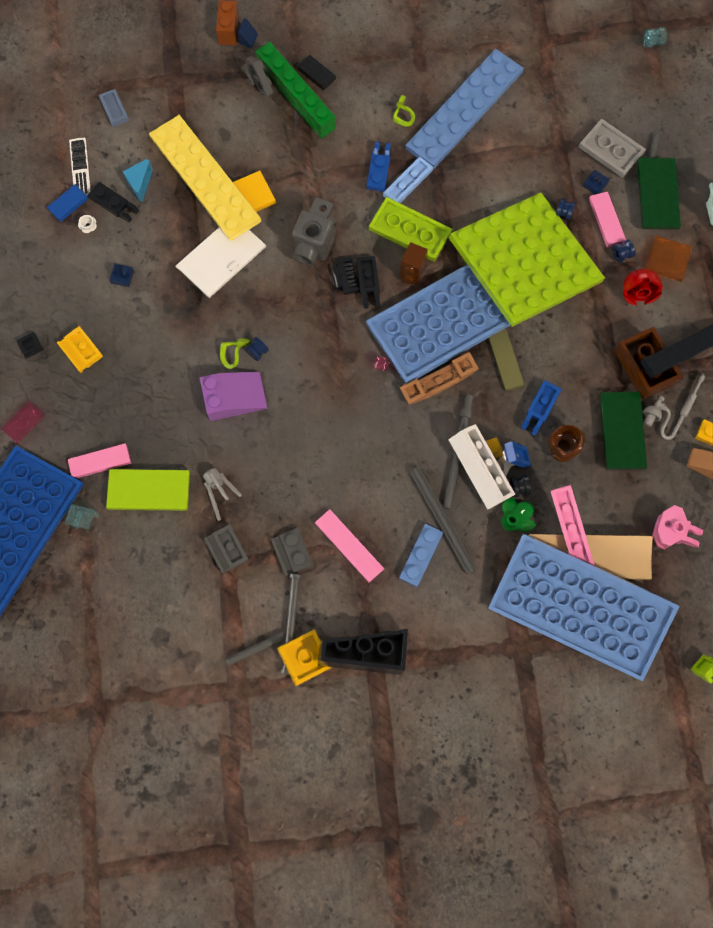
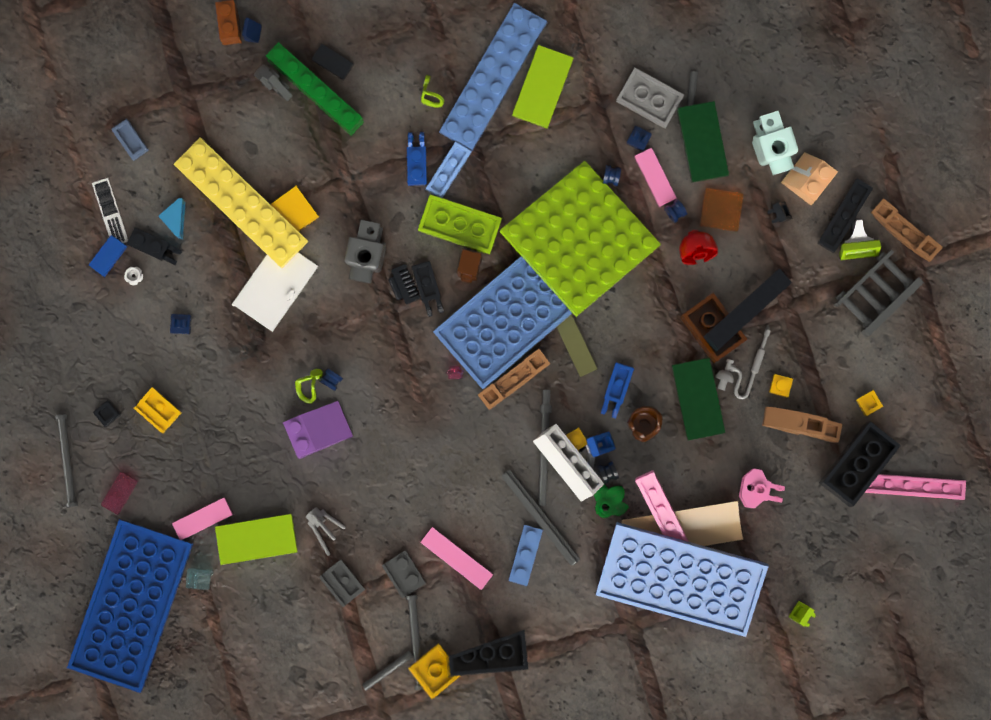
camera: 10 degrees left, 10 degrees up
none -> lime tile [512,45,574,129]

